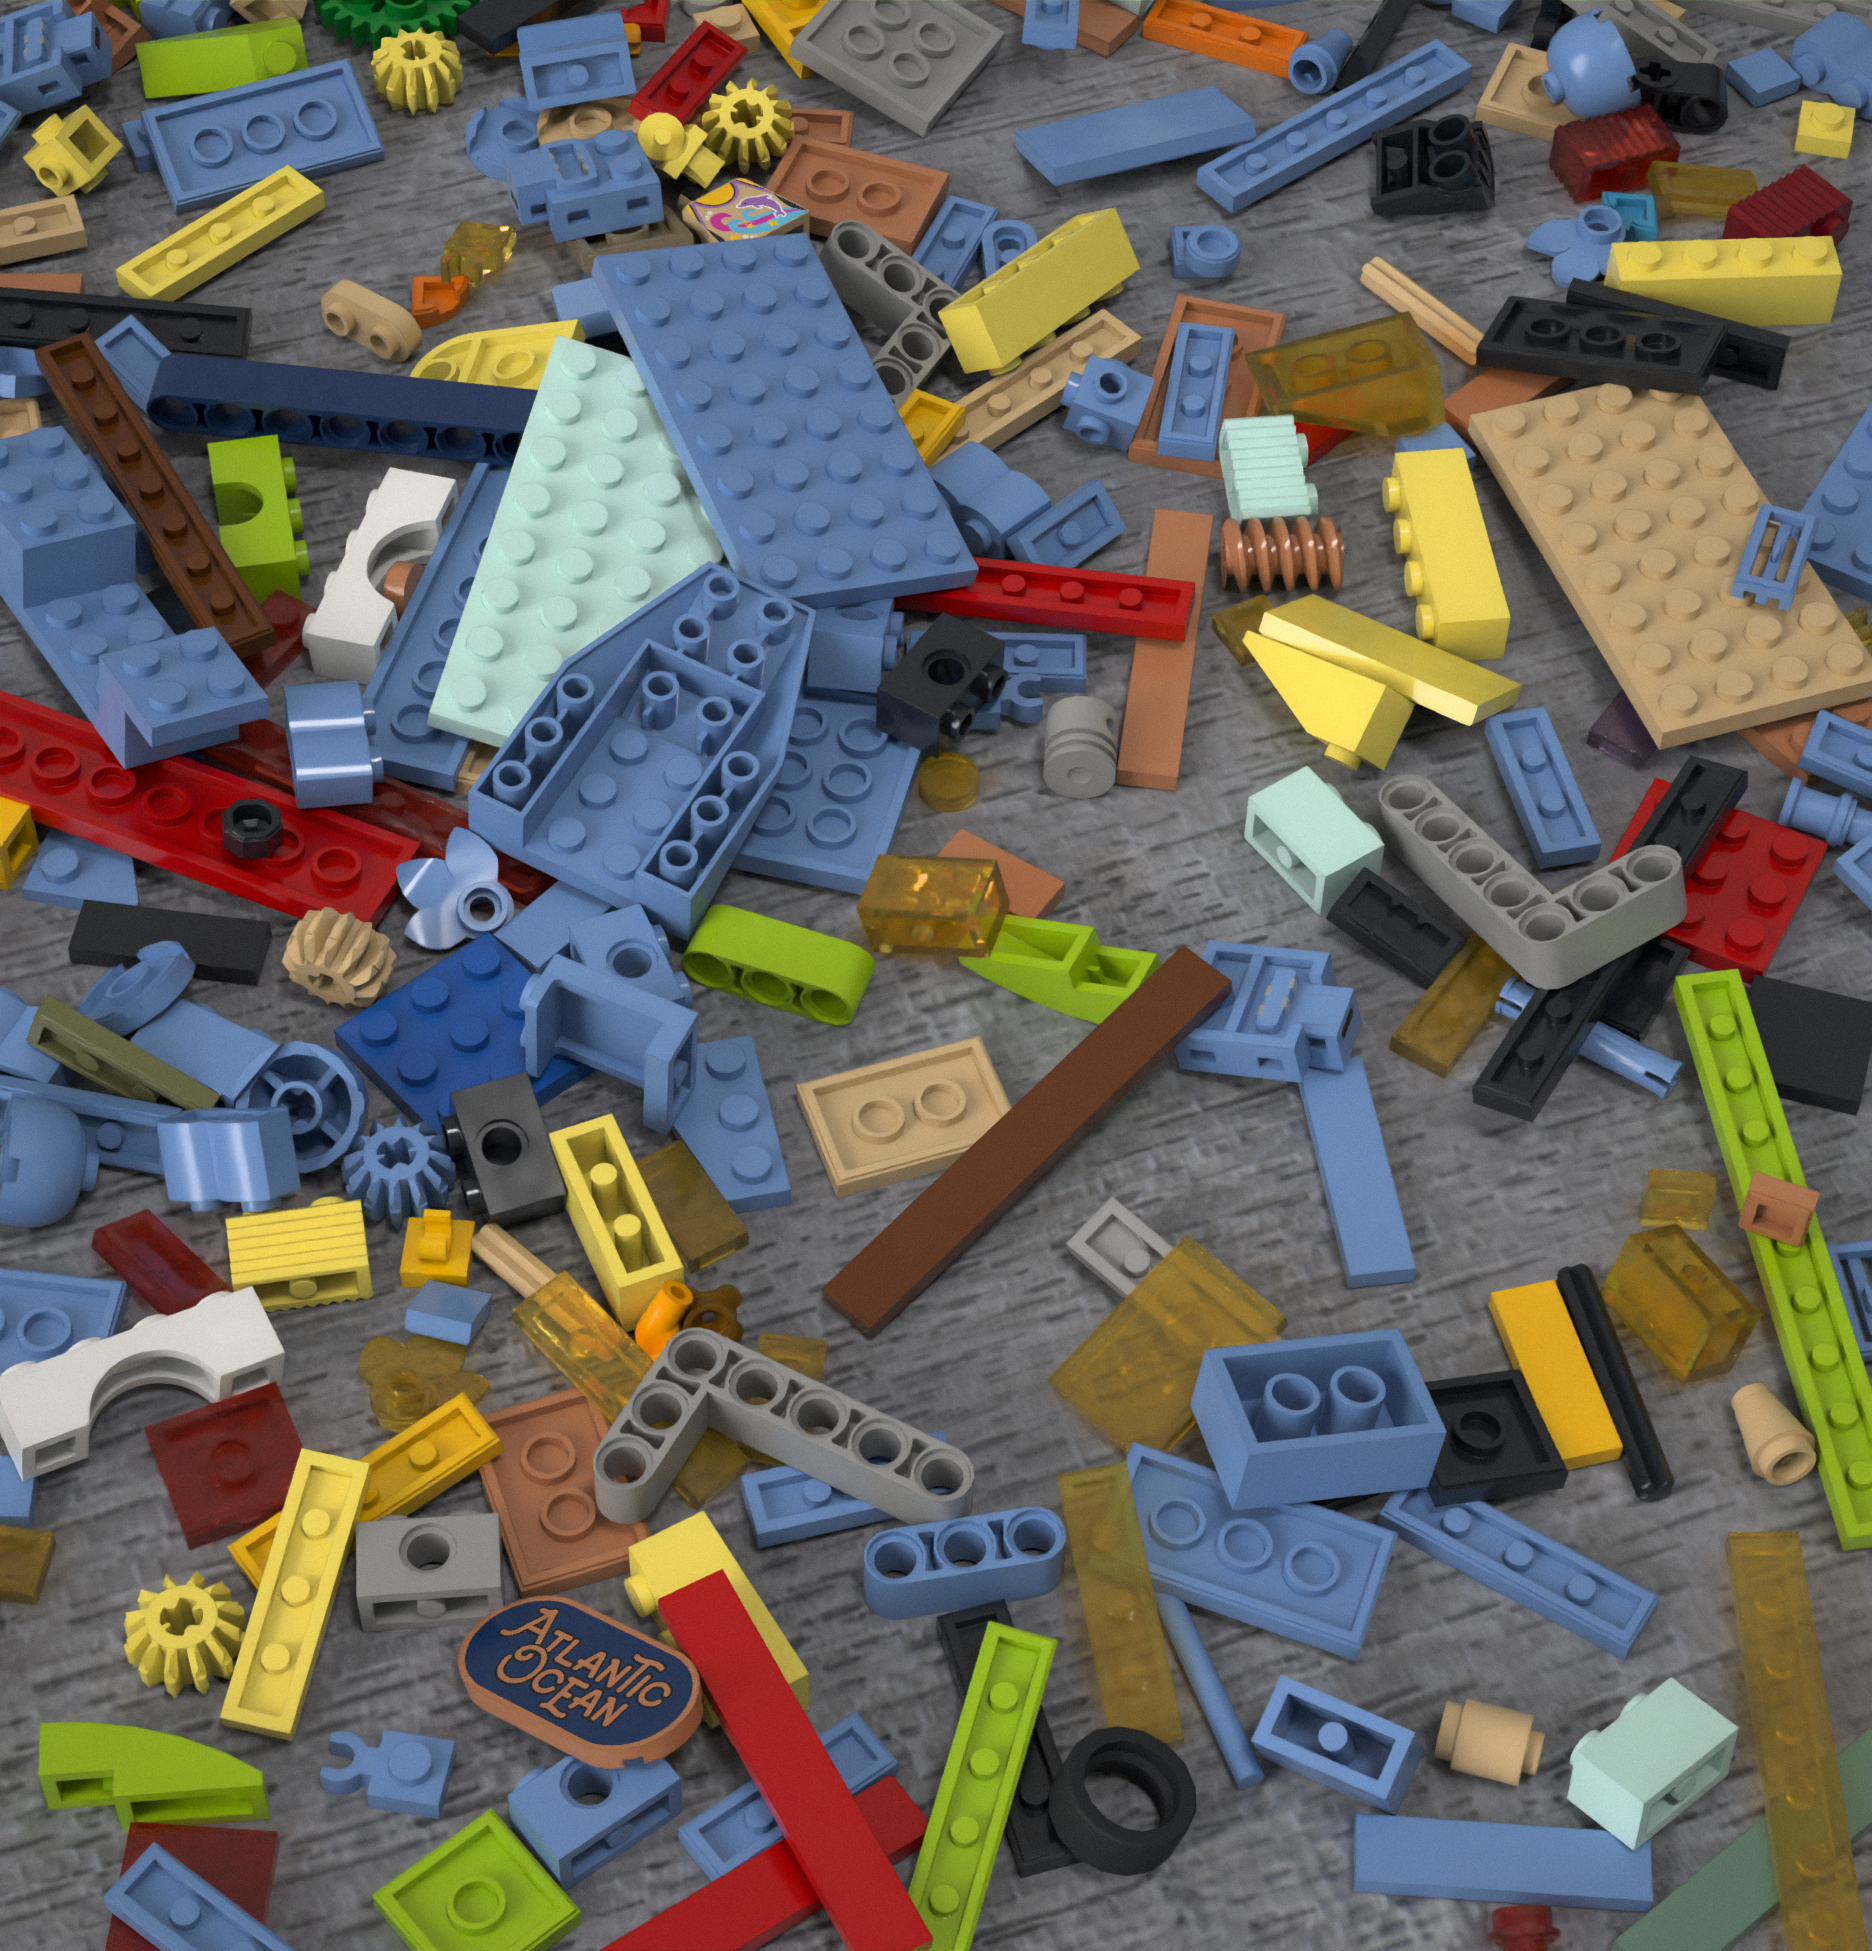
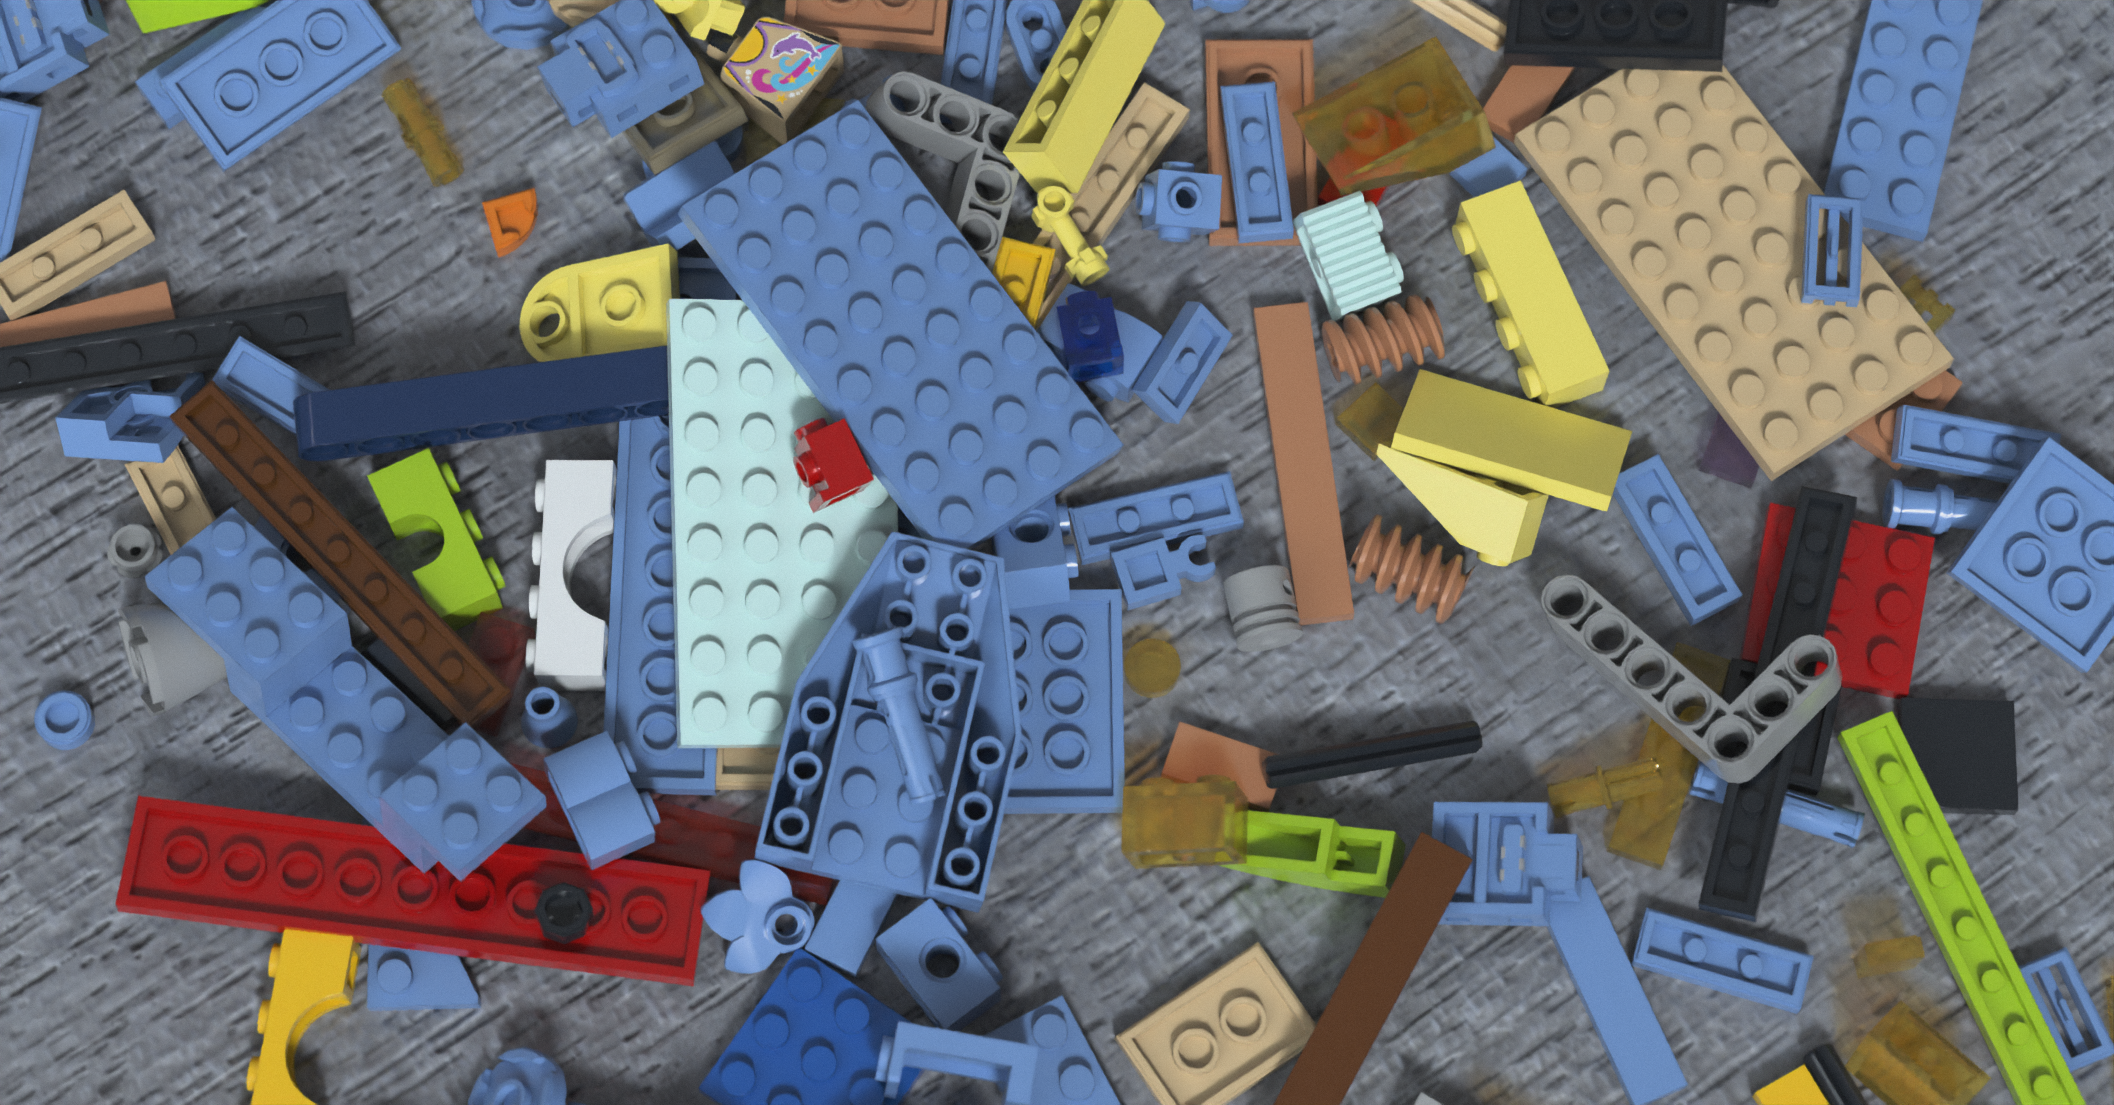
camera: 15 degrees left, 20 degrees up
light yellow brick [23,104,123,197] -> none
black tile [68,900,272,985] -> none
light yellow plate [115,165,325,301] -> none
tan gear [281,907,397,1010] -> none
tan plate [321,280,423,362] -> none
nougat tile [382,561,424,621] -> none
clear yellow plate [440,221,516,288] -> none
lime beam [681,904,876,1026] -> none
black brick [876,612,1008,759] -> none
red plate [894,556,1196,642] -> none
light aqua brick [1244,766,1385,916] -> none
black plate [1326,866,1467,991] -> none
nougat tile [1738,1171,1820,1248] -> none
none -> clear yellow pin [381,78,464,187]
none -> medium blue cone [521,687,578,749]
none -> red brick [793,418,874,513]
none -> medium blue pin [852,626,946,805]
none -> light yellow bar [1032,185,1110,286]
none -> clear blue brick [1056,291,1124,382]
none -> black axle [1262,720,1482,789]
none -> nougat piece [1349,514,1475,624]
none -> clear yellow axle [1547,757,1664,819]
none -> medium blue tile [1631,908,1814,1014]

